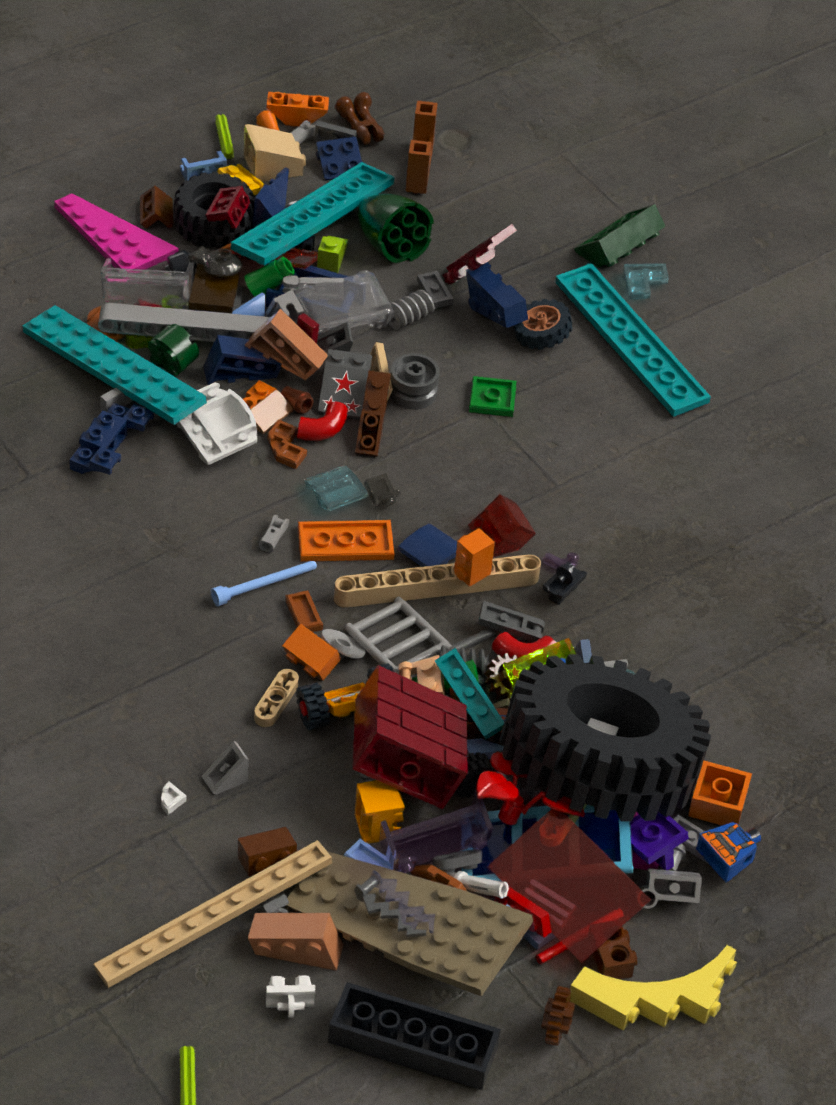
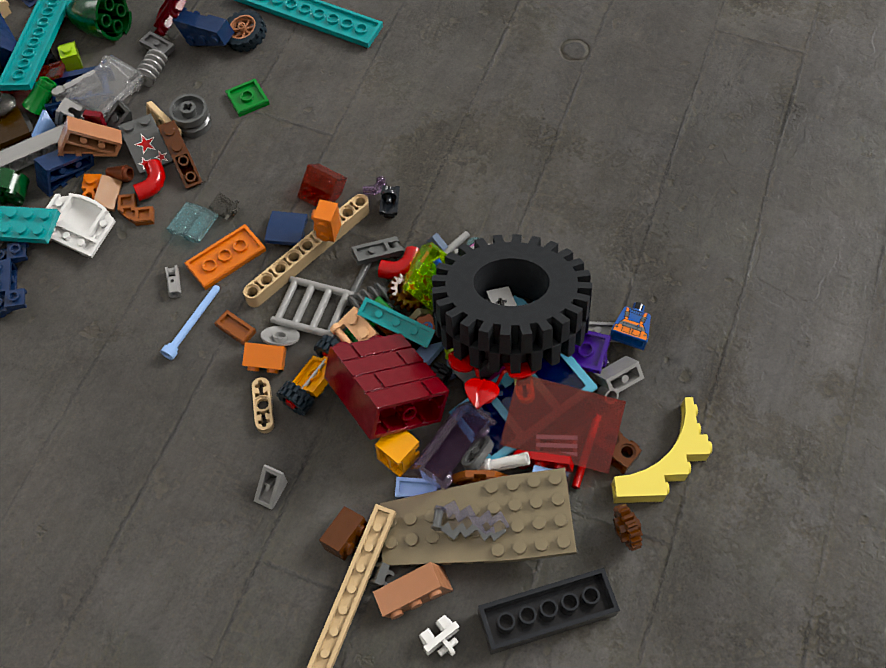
camera: 30 degrees left, 15 degrees up
white tile [161,782,186,815] -> none
orange brick [688,761,752,826] -> none

